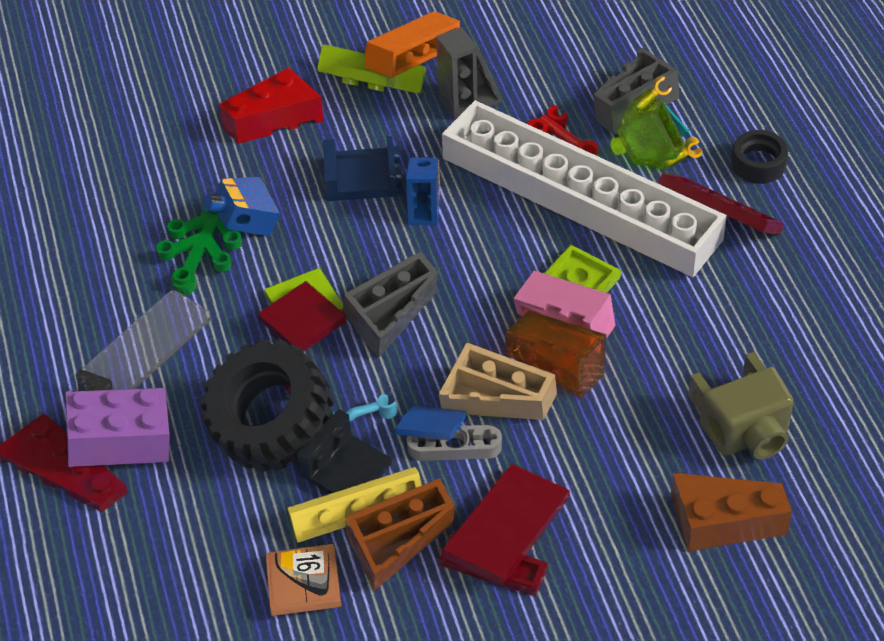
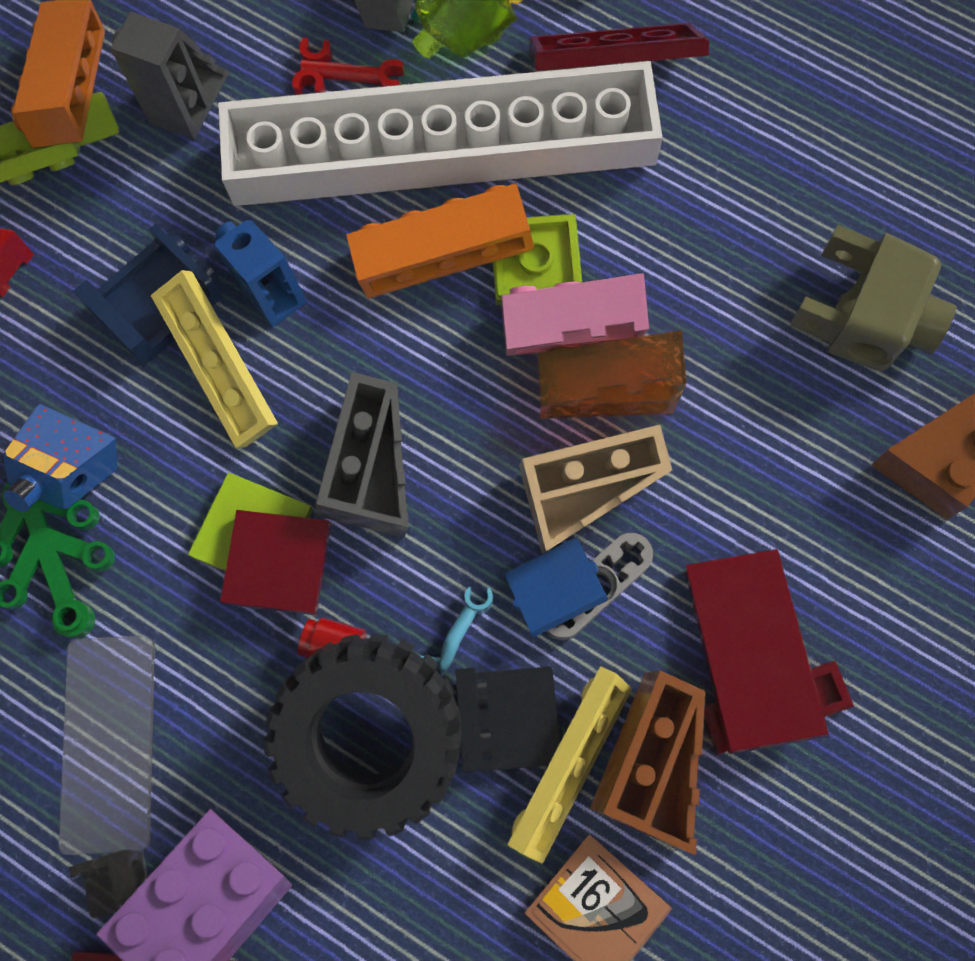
camera: 40 degrees left, 25 degrees up
none -> light yellow plate [150,270,278,448]
none -> orange brick [346,183,534,299]

